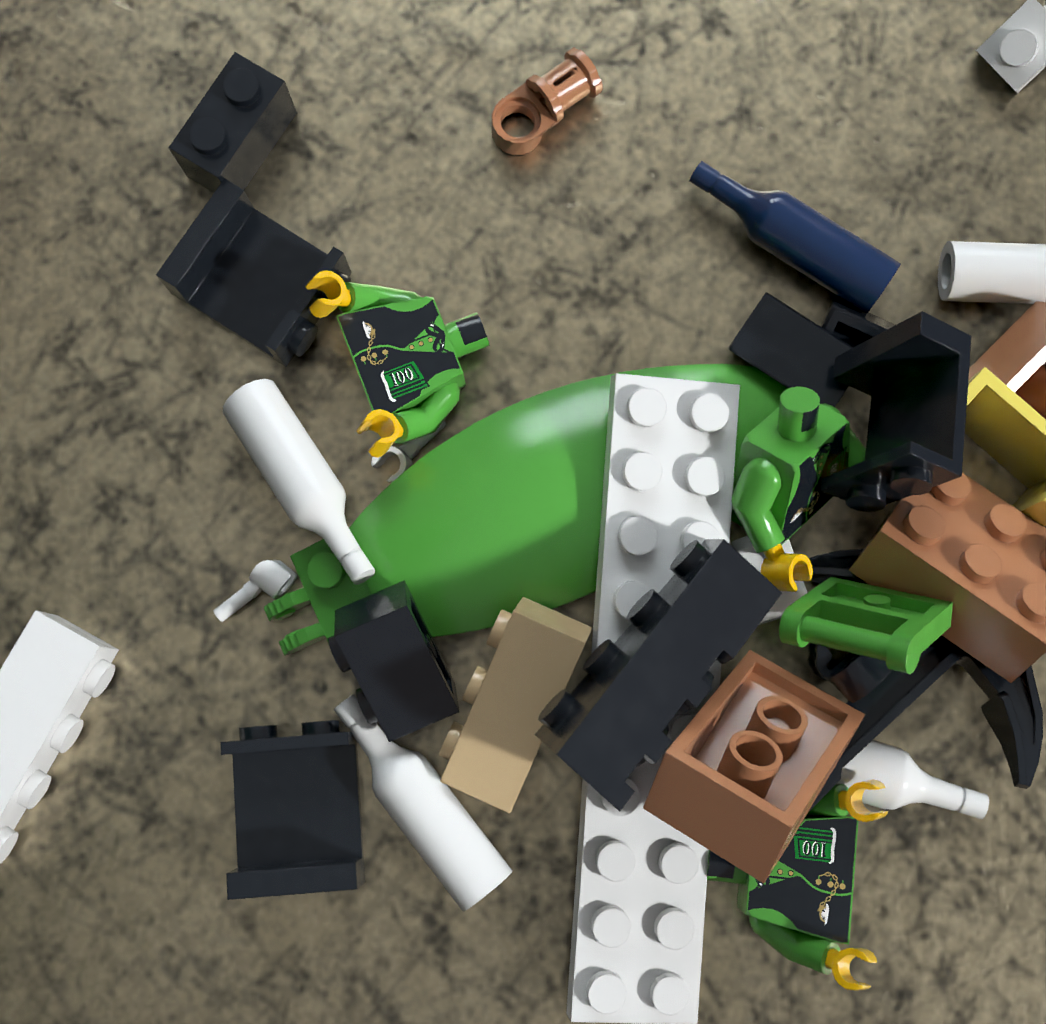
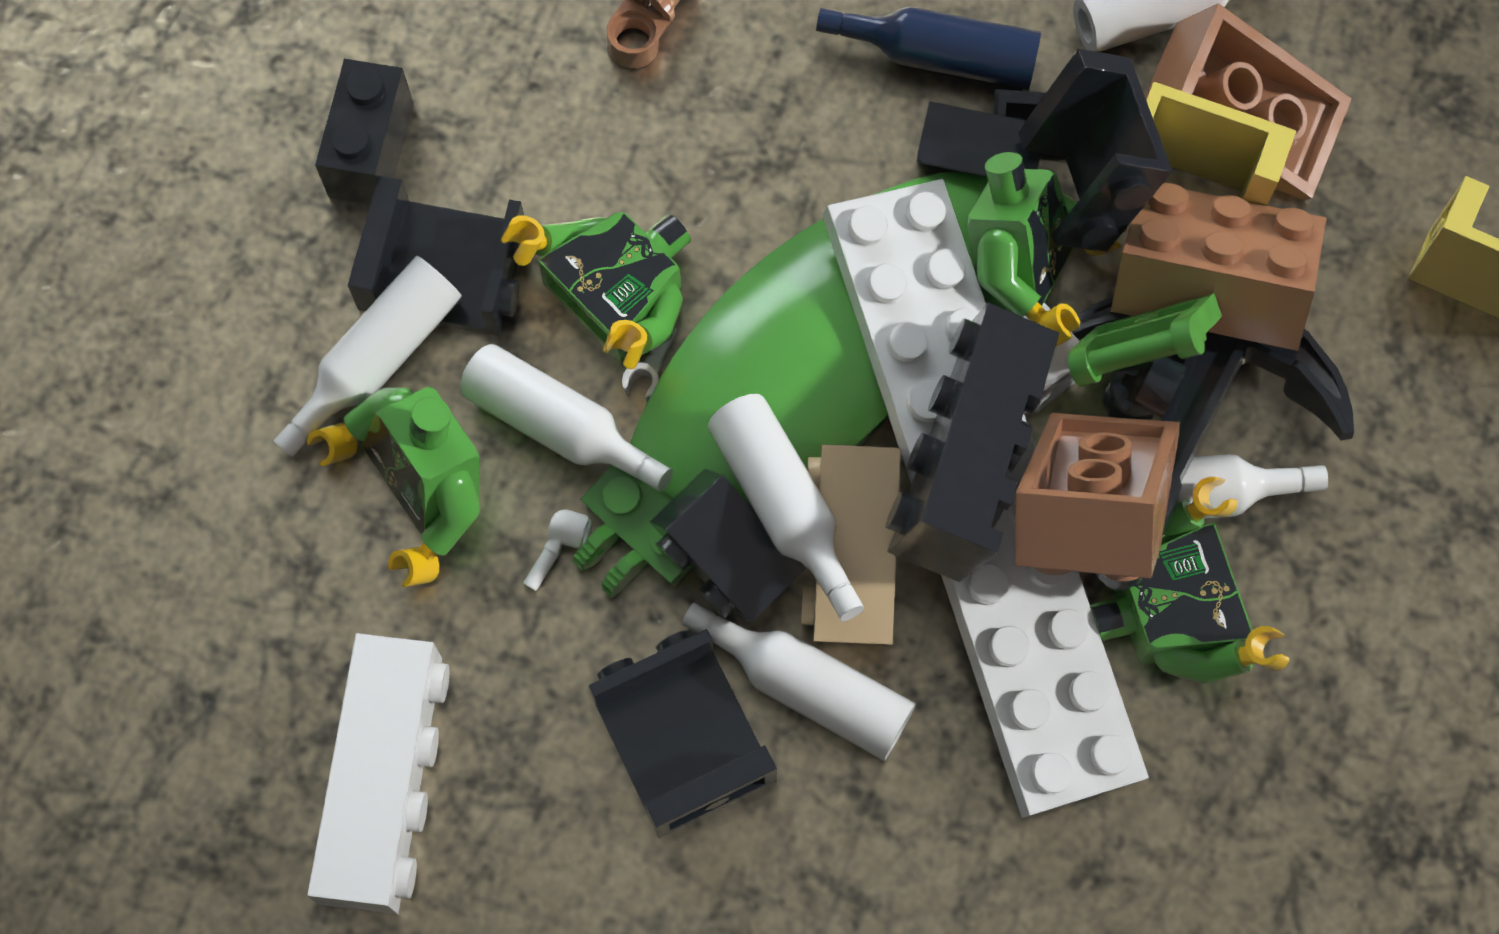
camera: 25 degrees left, 10 degrees down
none -> white piece [273,256,463,457]
none -> bright green torso [307,386,480,587]
none -> white piece [708,394,864,621]

